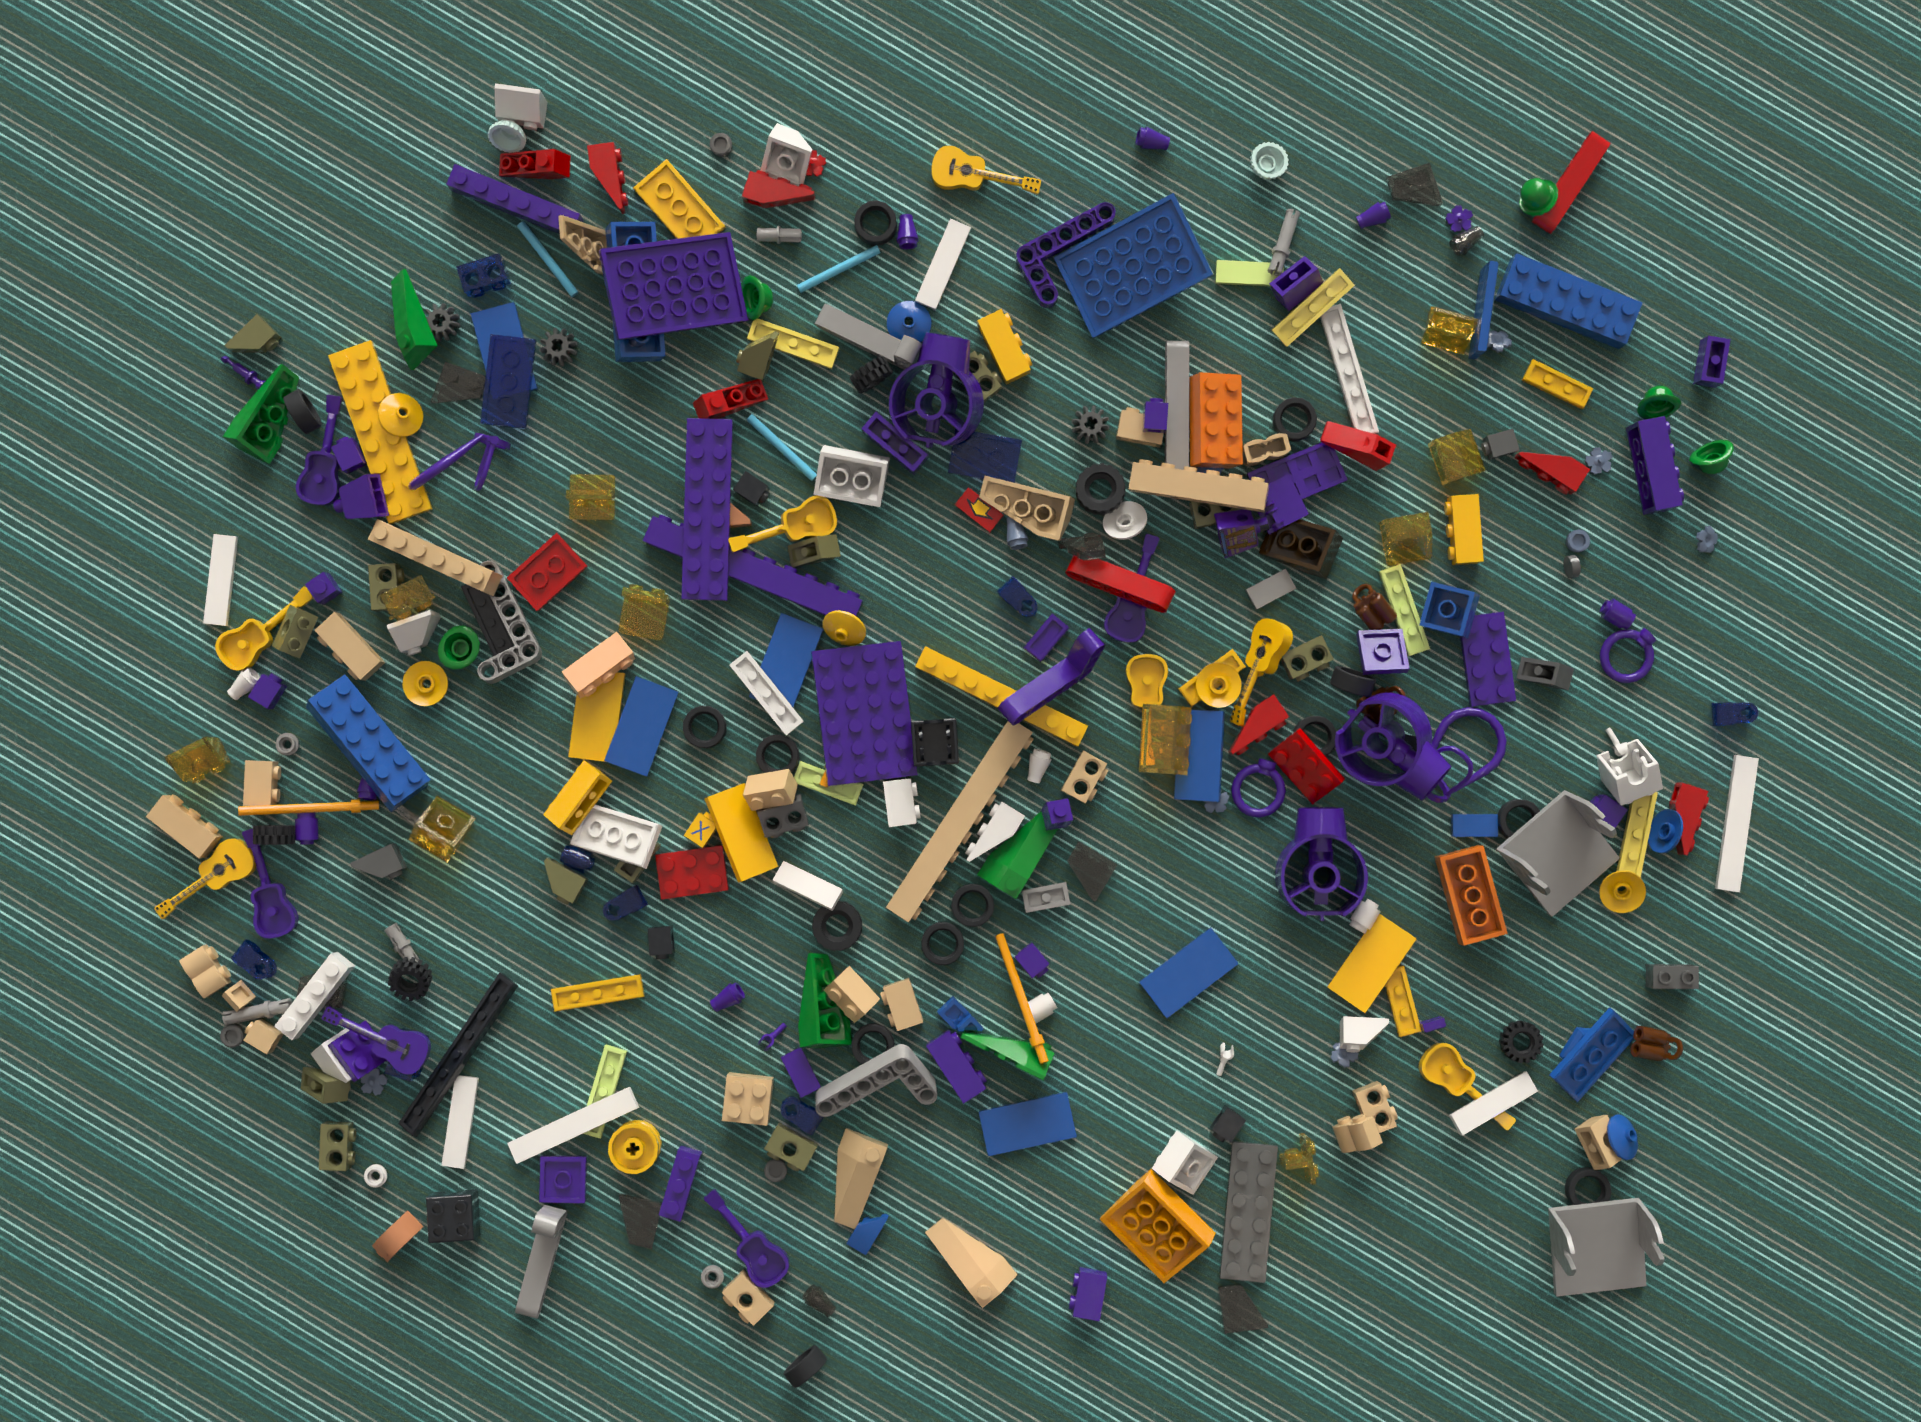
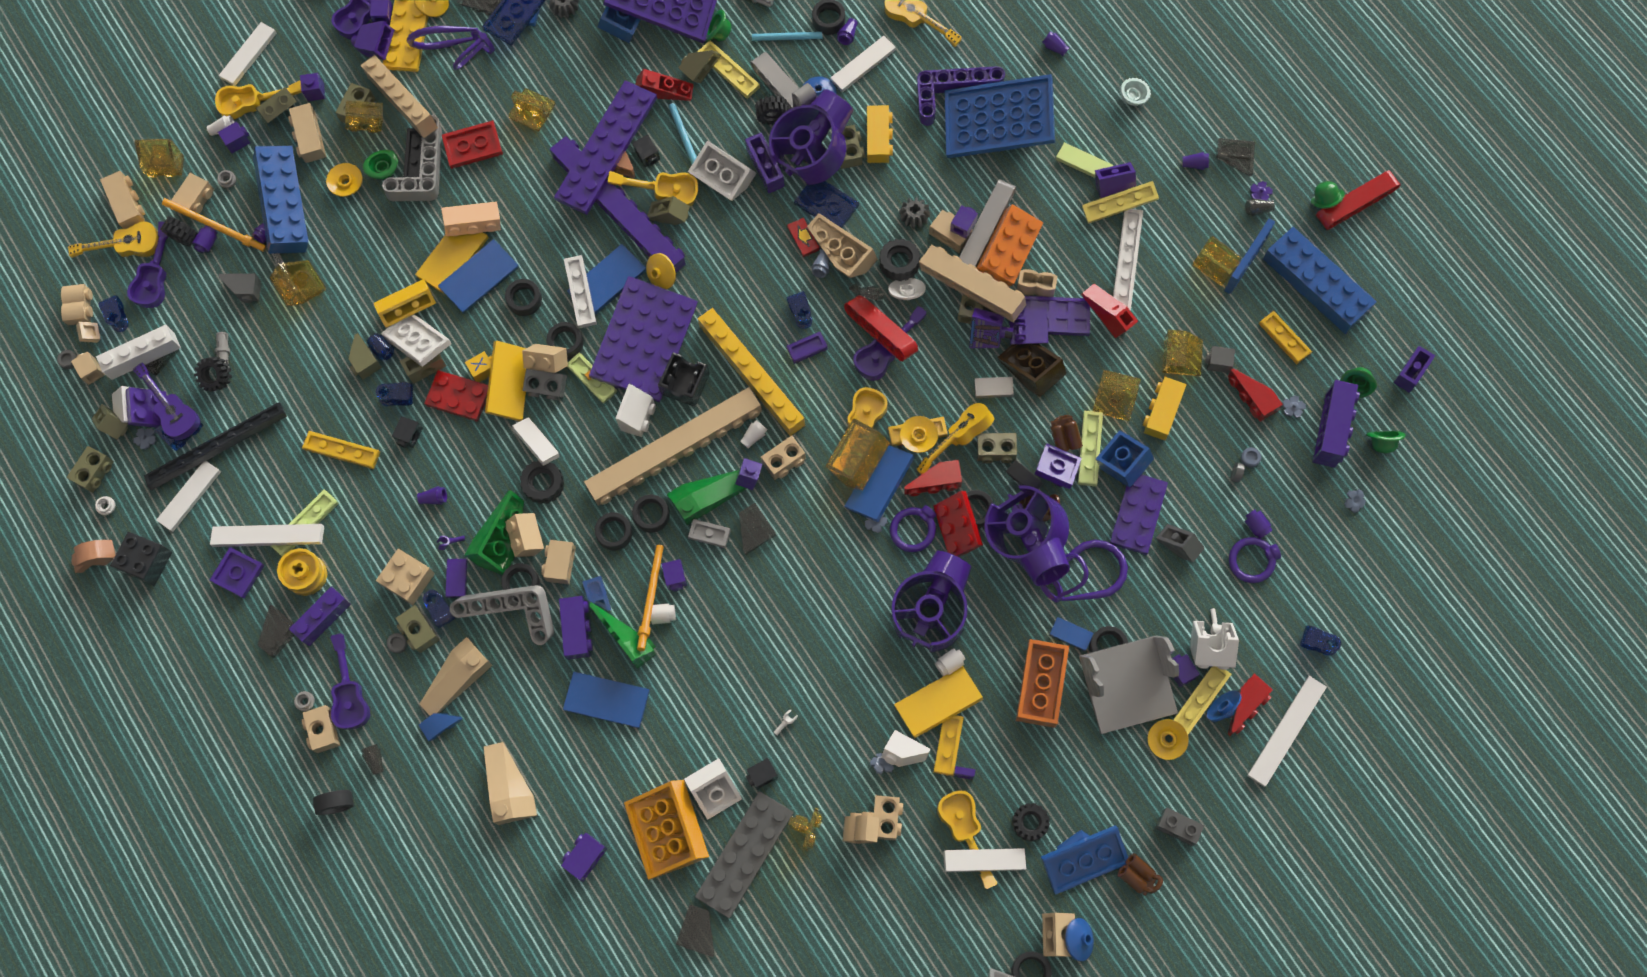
camera: 35 degrees right, 15 degrees down
light grey pin [222,998,293,1026] -> none
white slope [387,610,441,656] -> none
light grey beam [515,1205,567,1319] -> none
clear yellow bracket [618,584,671,640] -> none
white slope [965,802,1025,862] -> none
dark purple beam [997,628,1105,726] -> none
blue tile [1139,927,1238,1018] -> none
light grey pin [1268,209,1300,276] -> none
black tyre [1272,397,1317,442] -> none
sand blue plant [1487,331,1512,353] -> none

